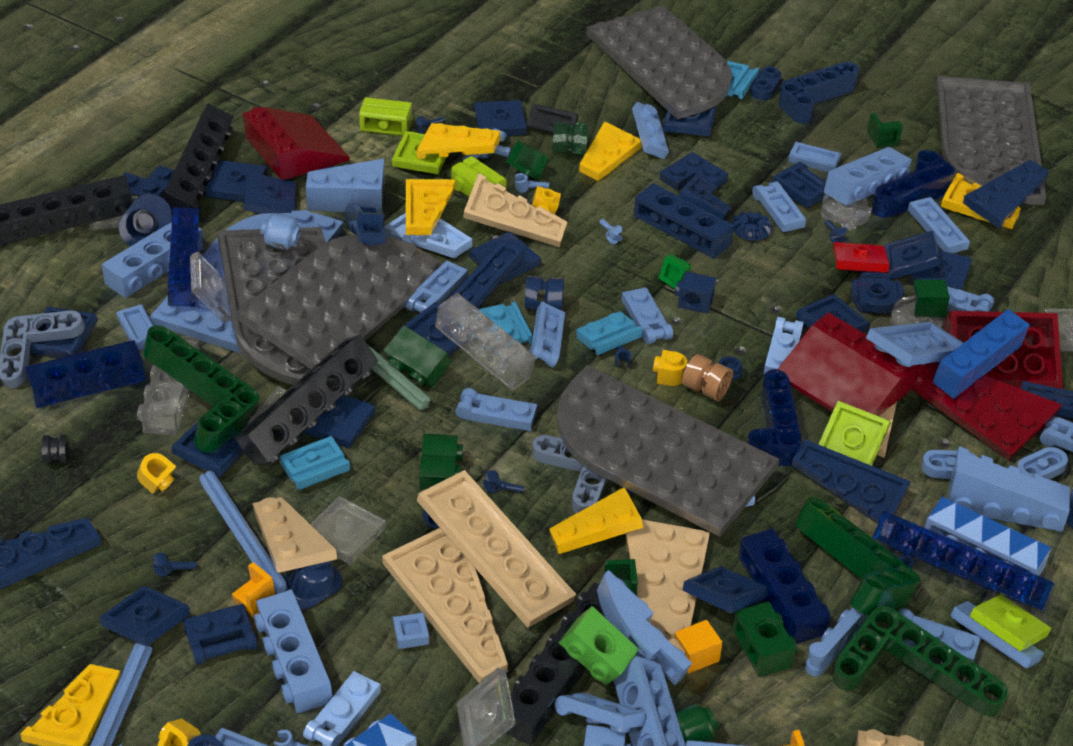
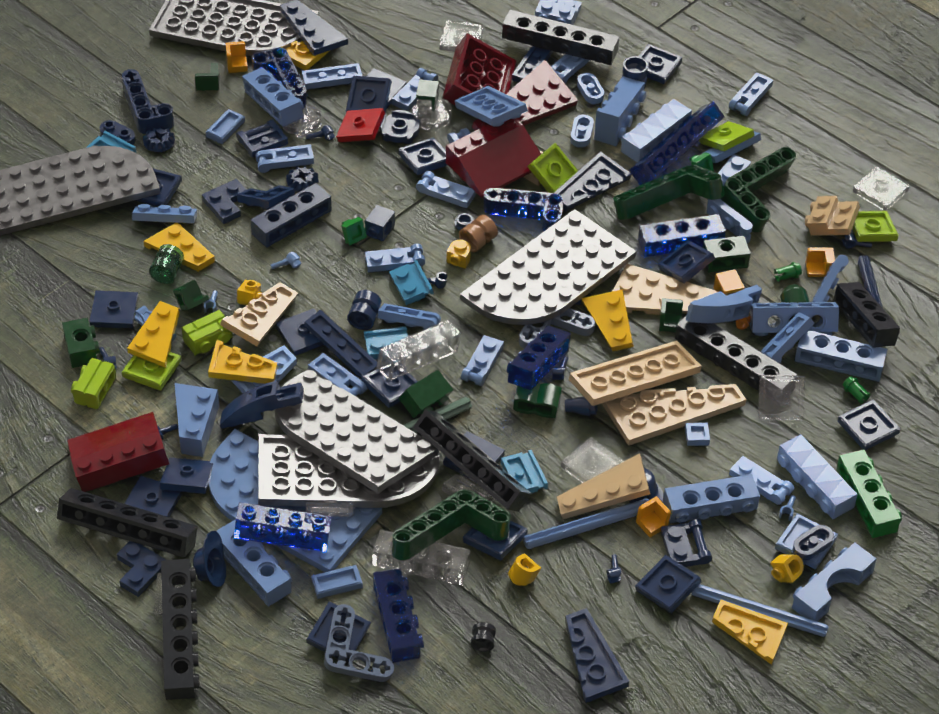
camera: 80 degrees left, 5 degrees up
medium blue head [260,213,301,250] -> none
black plate [526,103,579,138] -> none
bright green brick [559,606,639,686] -> none
blue brick [933,309,1030,399] -> none
none -> dark green brick [62,317,100,368]
none -> dark blue gear [143,127,175,152]
none -> light orange panel [226,41,248,73]
none -> clear blue brick [506,326,571,390]
none -> green tile [689,152,714,172]
none -> green pin [774,262,802,282]

